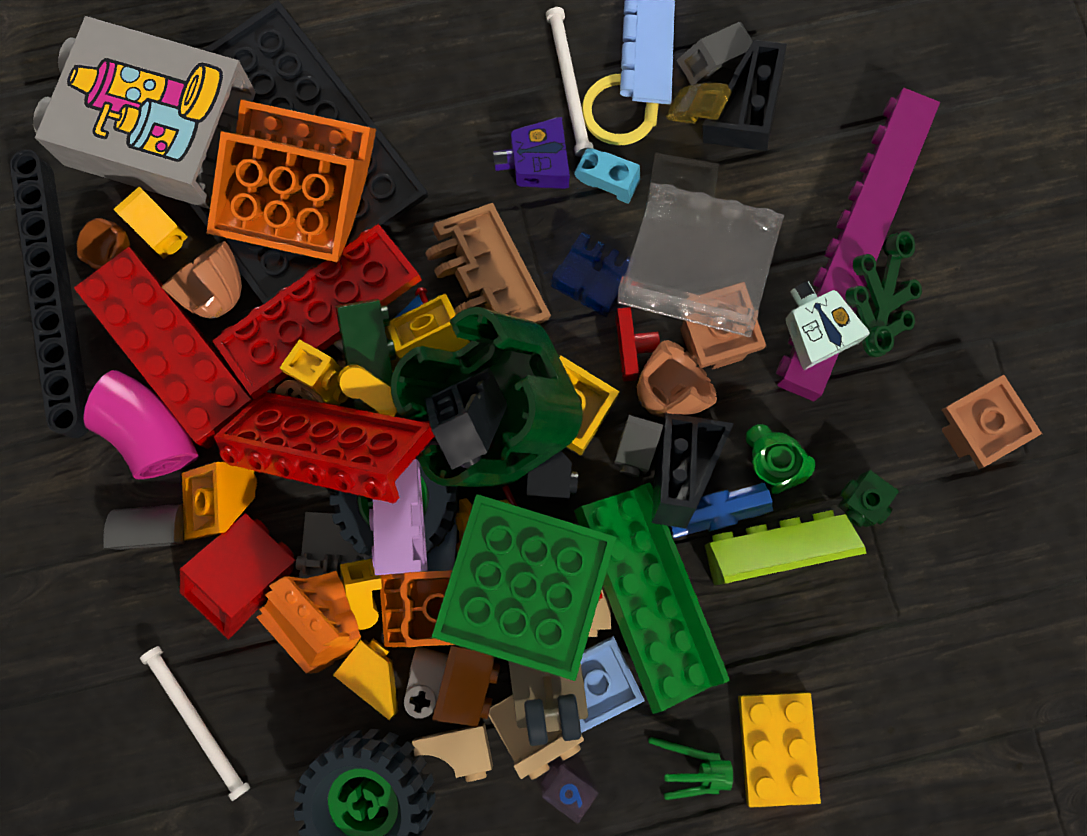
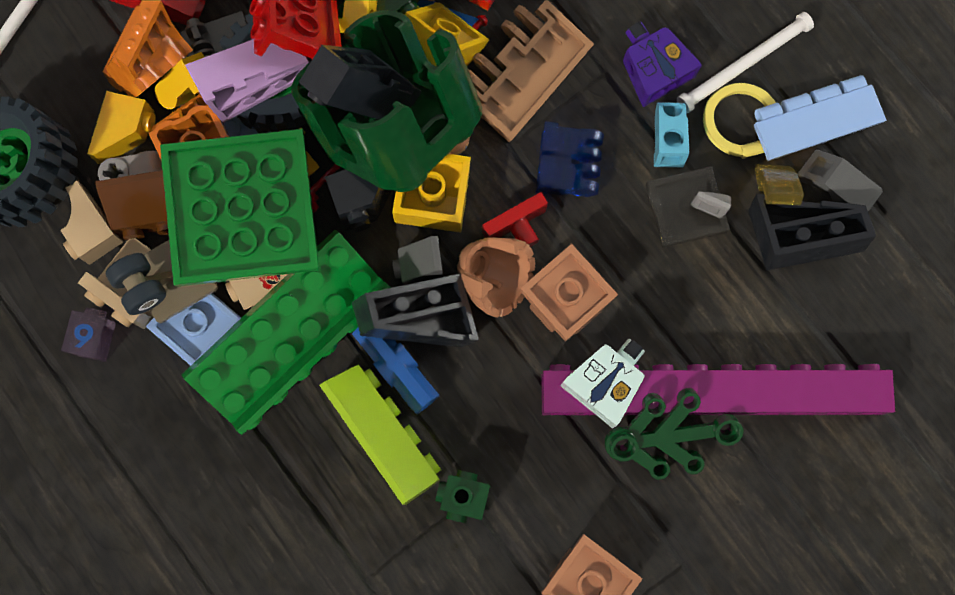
camera: 65 degrees right, 0 degrees up
clear panel [618,183,784,337] -> none
green plant [648,737,733,800] -> none
yellow plate [738,692,821,807] -> none
green hair [745,424,815,494] -> none
none -> light grey slope [691,191,731,218]

